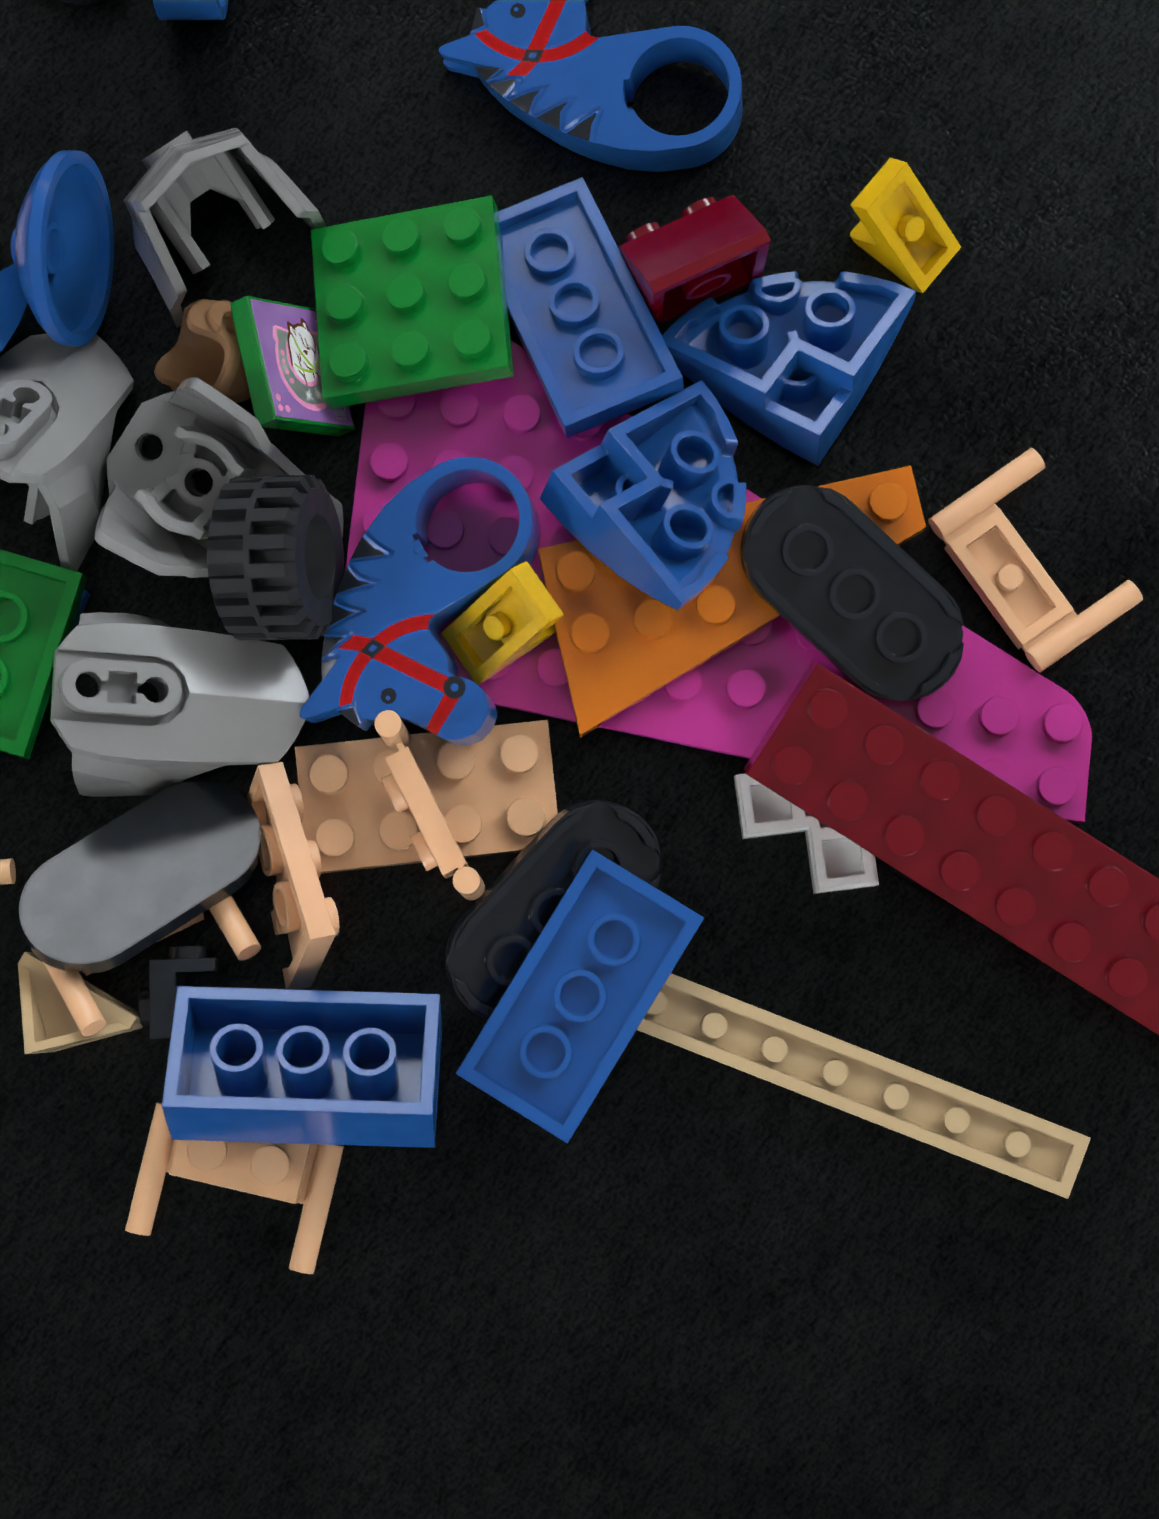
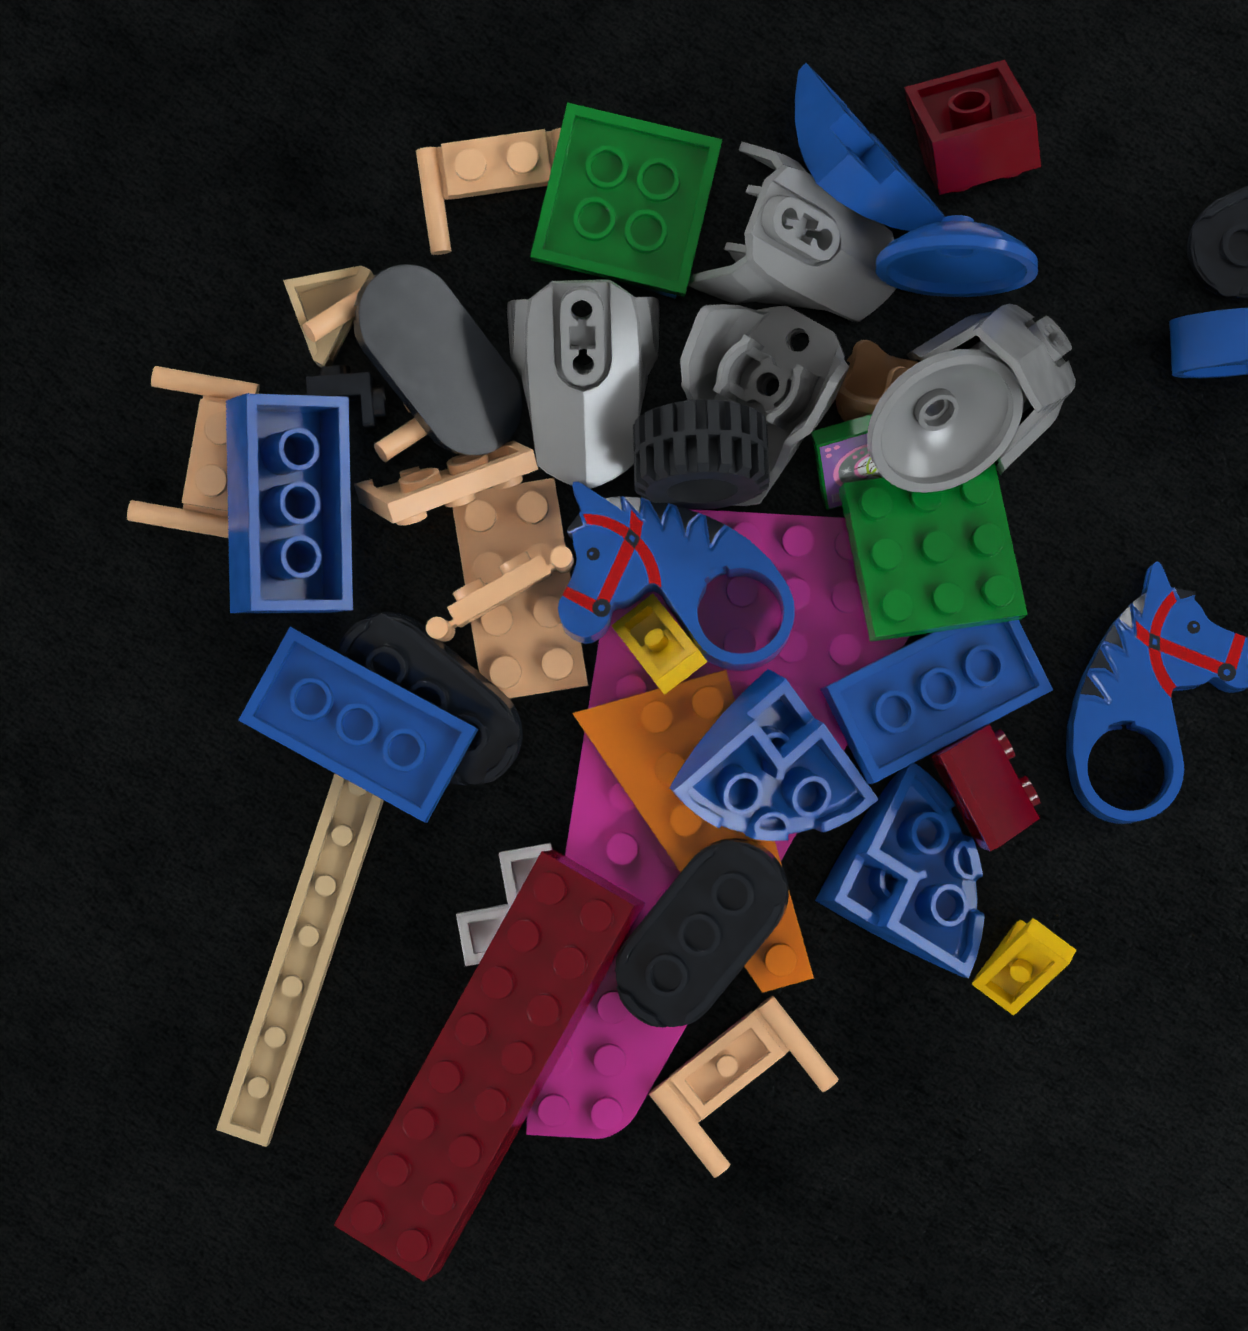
camera: 90 degrees right, 5 degrees up
none -> light grey dish [867,349,1023,493]

